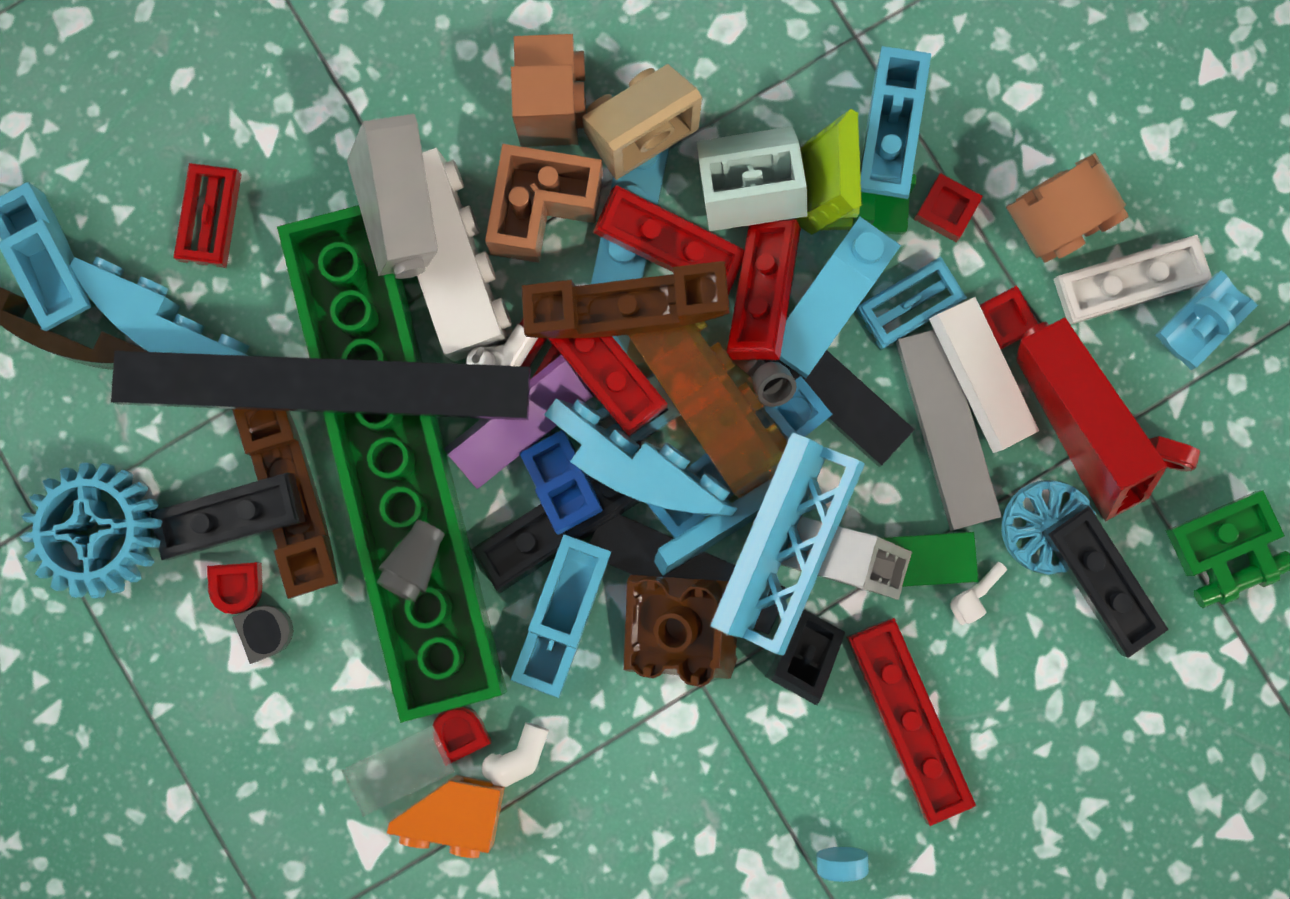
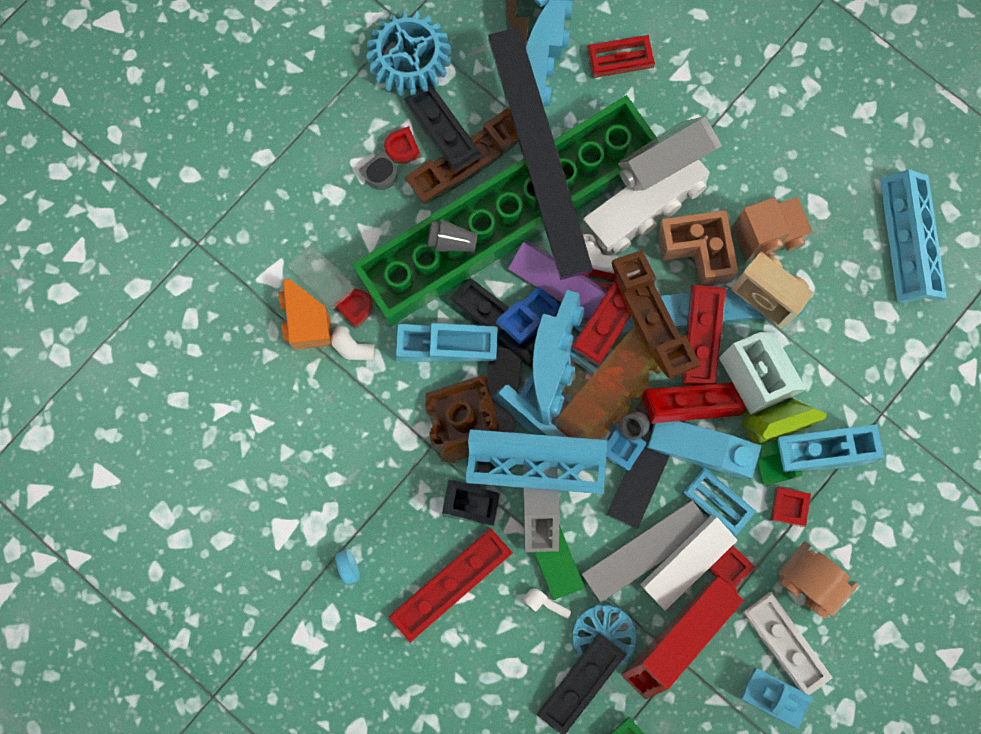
camera: 70 degrees right, 5 degrees down
red tile [1149,436,1201,472] -> none

